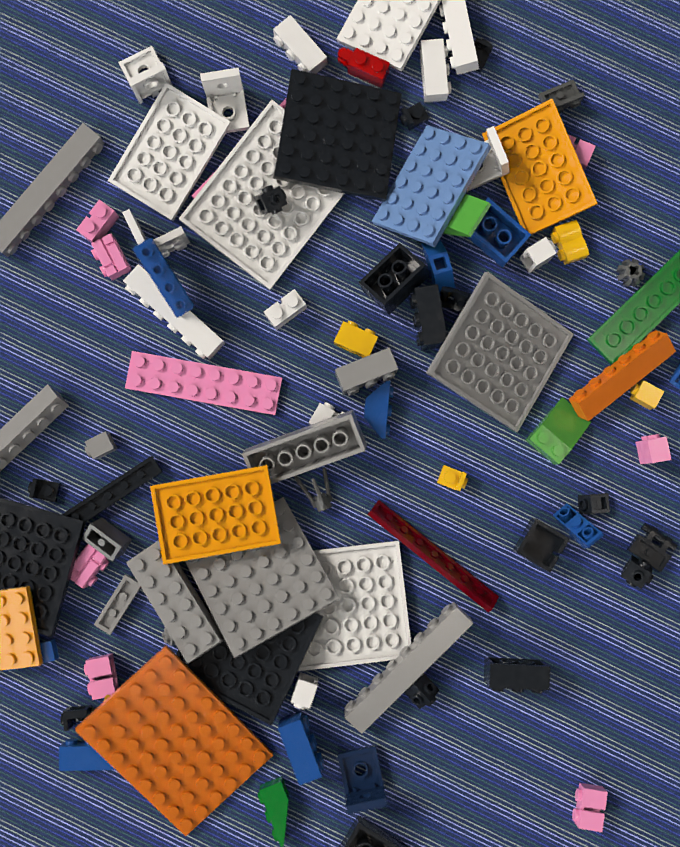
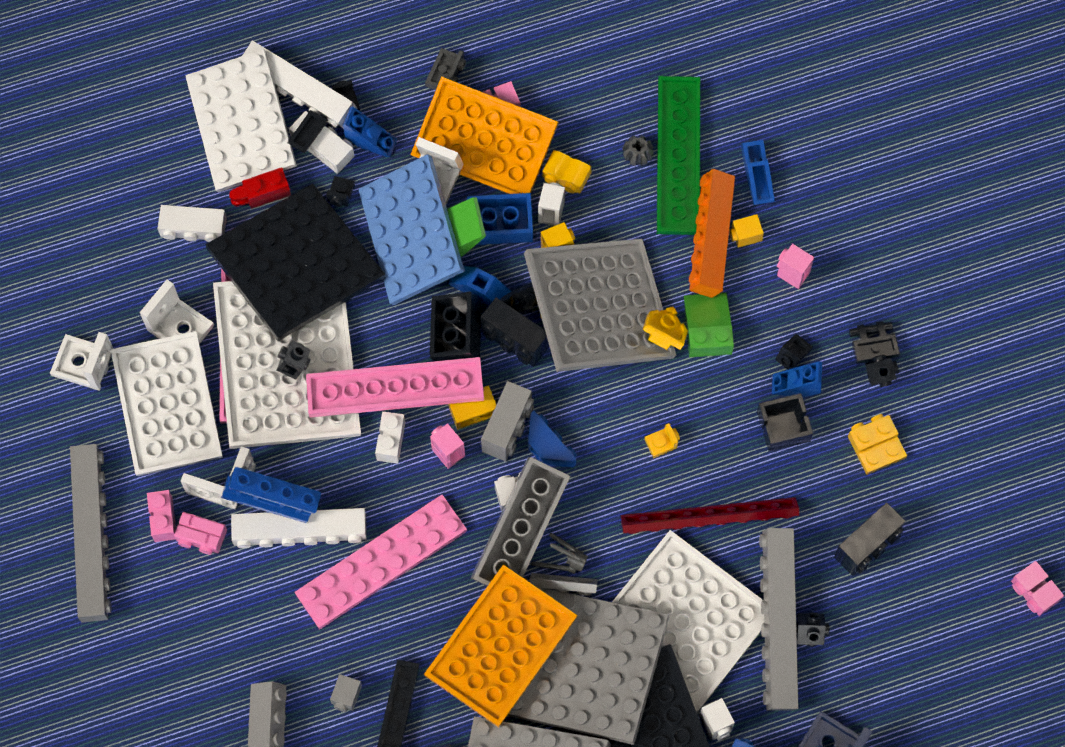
camera: 40 degrees left, 15 degrees down
none -> black tile [287,110,328,153]
none -> bright pink plate [306,357,484,418]
none -> blue slope [343,106,397,157]
none -> bright pink piece [430,423,465,469]
none -> light grey plate [530,573,597,596]
none -> yellow brick [541,222,575,248]
none -> yellow plate [643,307,688,350]
none -> yellow plate [848,414,907,475]

